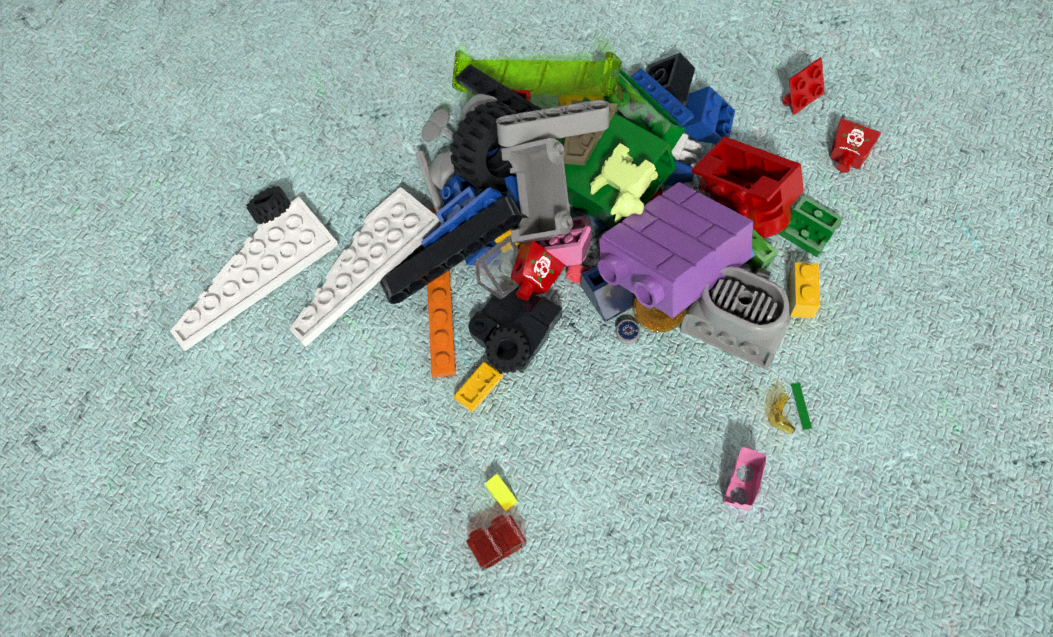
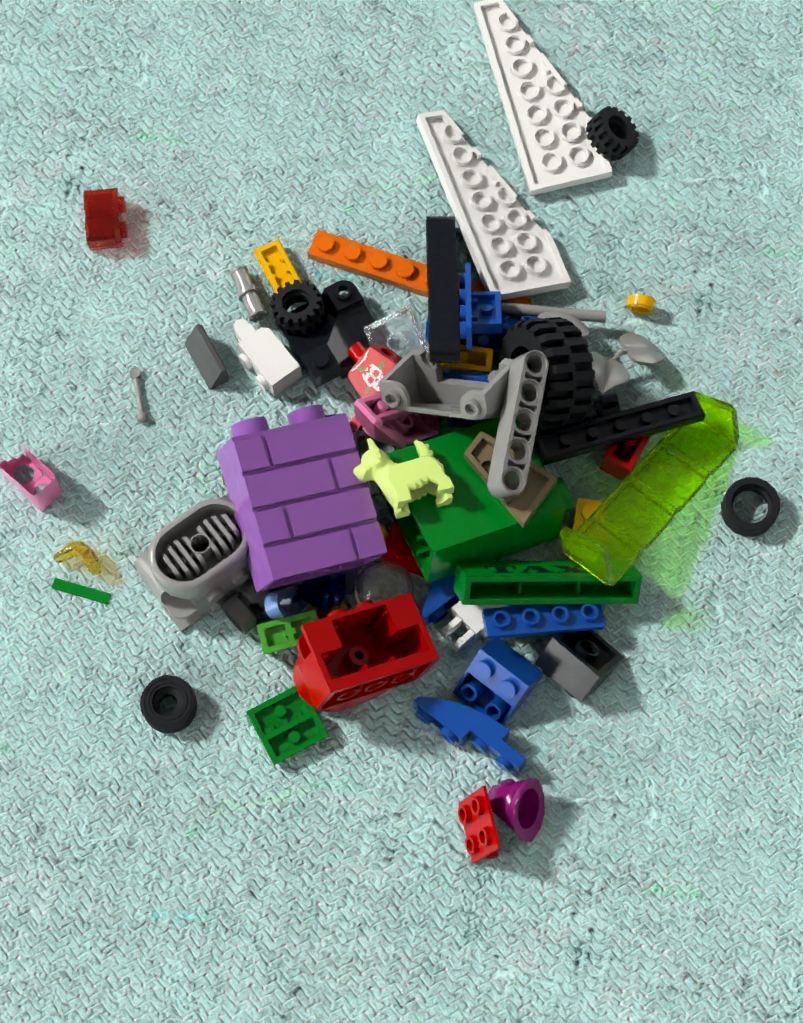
camera: 115 degrees right, 5 degrees up
neon yellow piece [485,474,518,512] -> none
yellow brick [789,262,820,318] -> none
red torso [830,118,881,173] -> none
none -> light grey hinge [129,368,148,423]
none -> black tyre [140,675,197,733]
none -> dark grey slope [185,323,229,389]
none -> light grey pin [230,265,267,322]
none -> white hinge [233,318,302,397]
none -> blue slope [414,697,526,775]
none -> magenta piece [488,777,545,842]
none -> yellow tile [626,294,656,314]
none -> black tyre [721,477,780,537]

